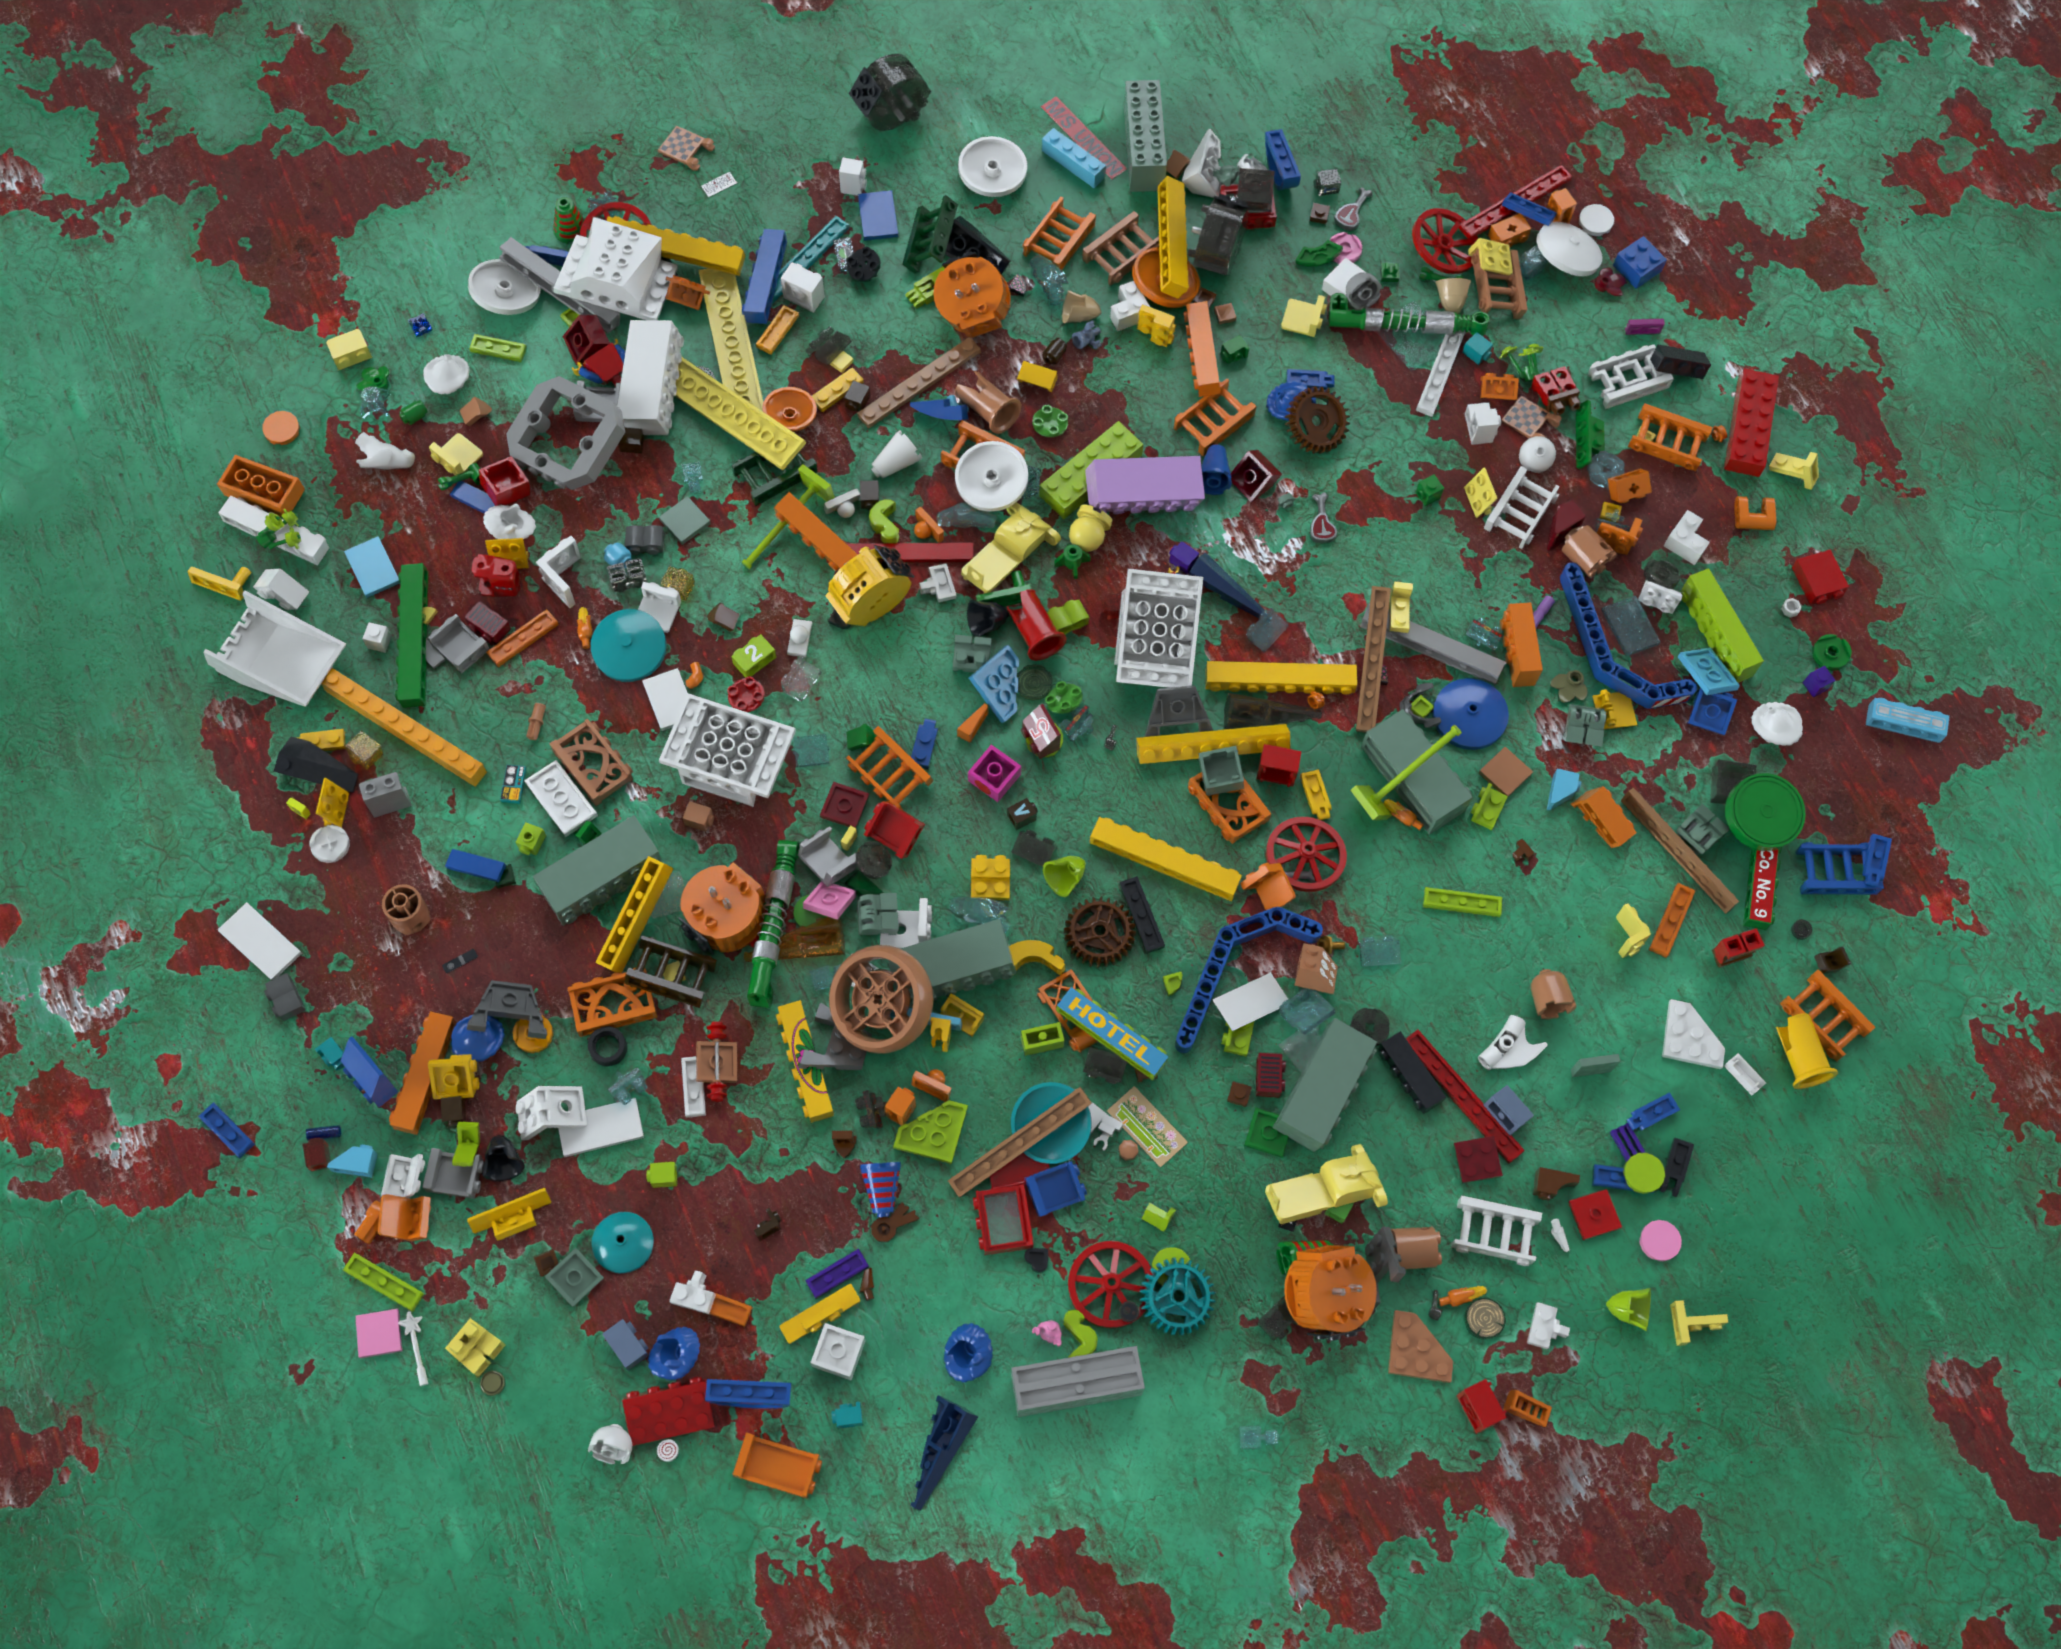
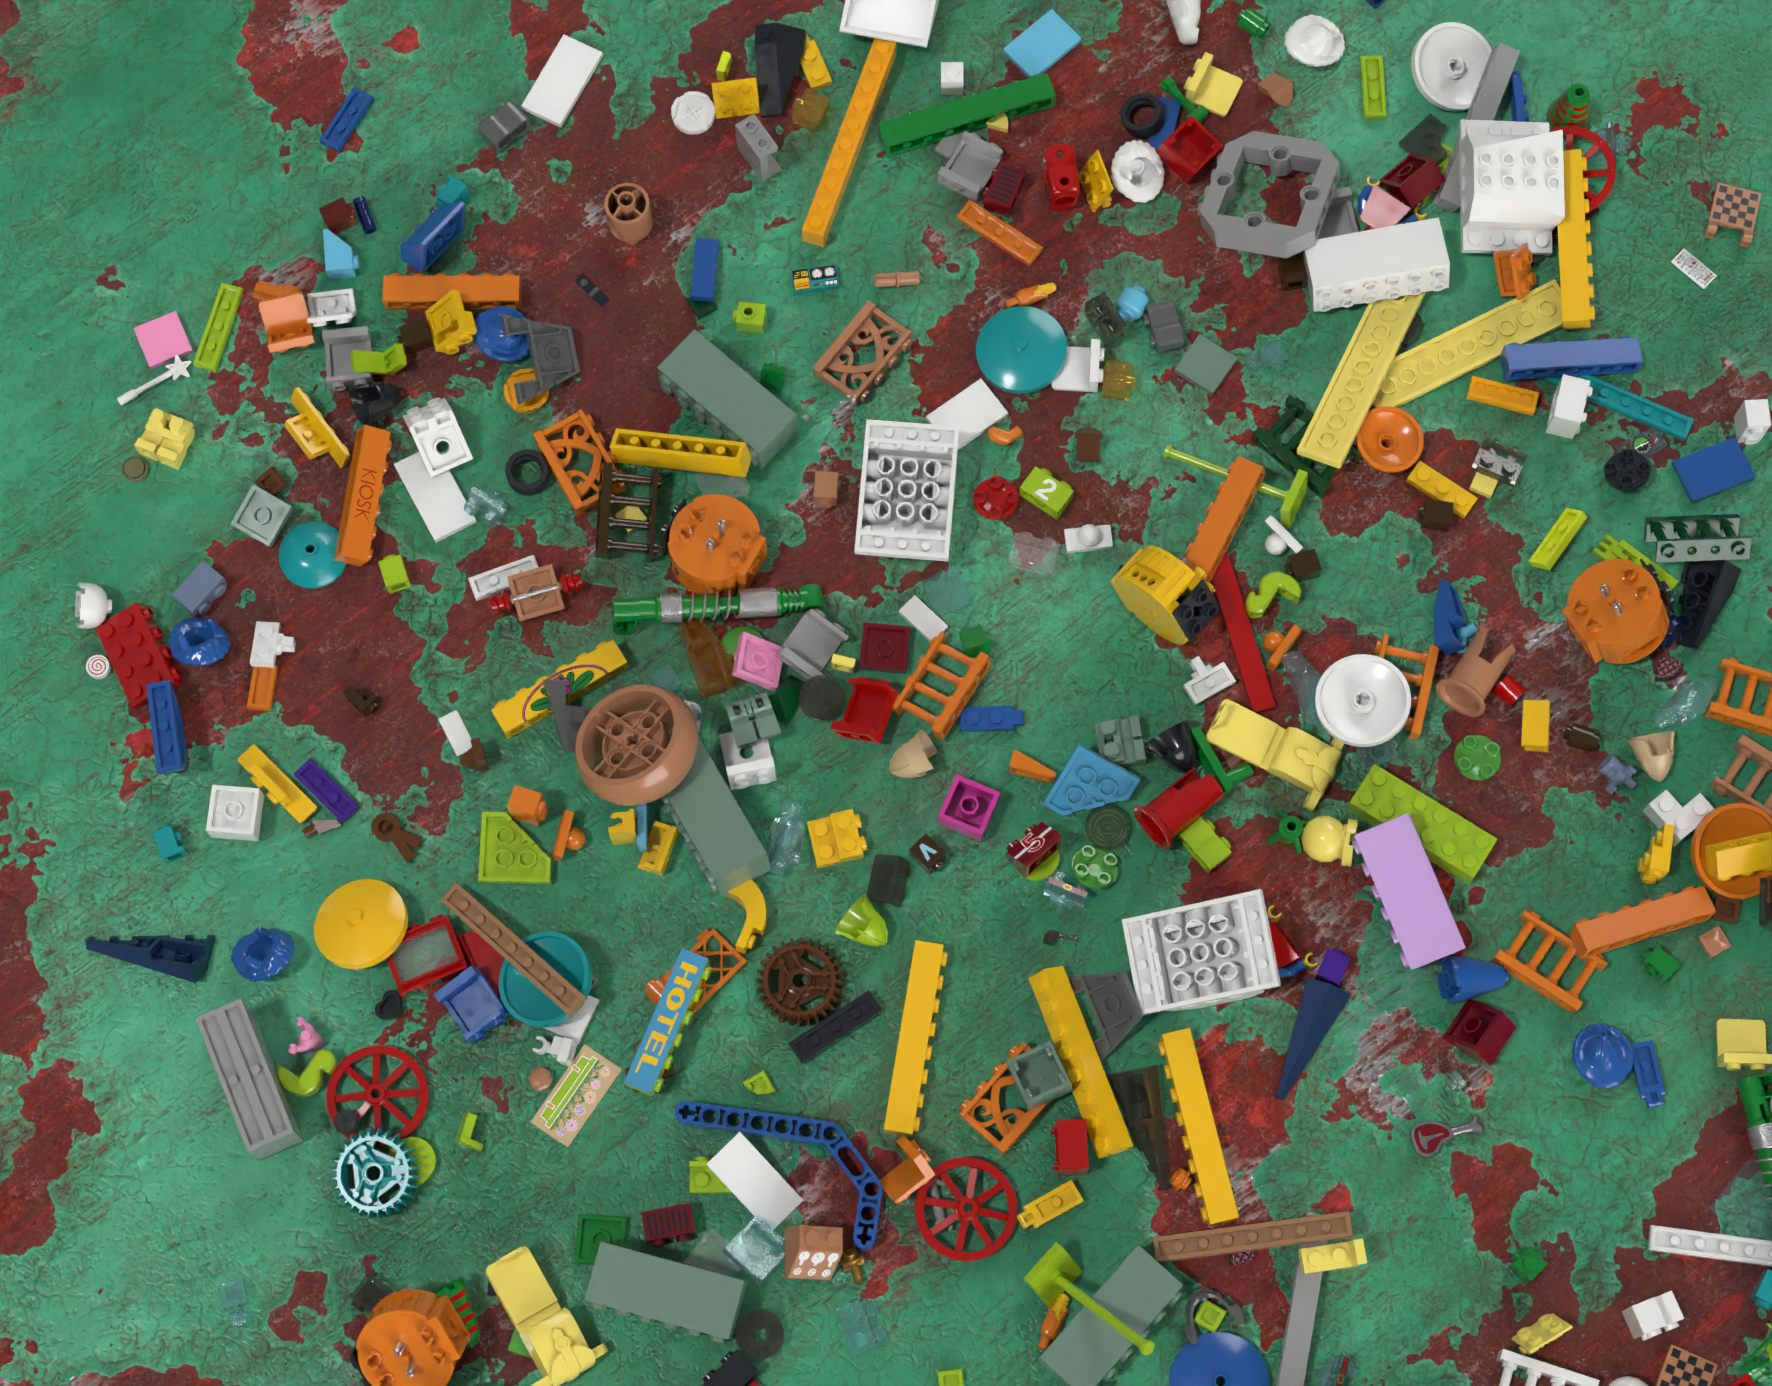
camera: 80 degrees right, 5 degrees up
white tile [524,760,598,837] -> none
white bracket [536,536,581,608] -> none
orange panel [733,1433,822,1498] -> none
clear smoke hips [855,1090,887,1129] -> none
medium nougat plate [857,337,981,429] -> none
blue cone [860,1162,901,1217] -> none
white cone [871,430,922,478] -> none
lime brick [1021,1022,1064,1056] -> none
clear smoke bracket [1082,1046,1127,1084] -> none
reddish brown plate [1227,1081,1252,1107] -> none
clear light blue bracket [1246,608,1289,653] -> none
reddish brown gear [1285,387,1351,454] -> none
orange bracket [1480,373,1519,400] -> none
none -> yellow dish [314,879,408,969]
none -> orange brick [334,425,392,567]
none -> white sticker [439,710,472,756]
none -> tan helmet [889,729,938,779]
none -> white tile [899,595,948,642]
none -> black tyre [1120,93,1165,138]
none -> clear smoke tile [1399,113,1447,166]
none -> red brick [1493,674,1527,708]
none -> neon yellow plate [1529,508,1587,571]

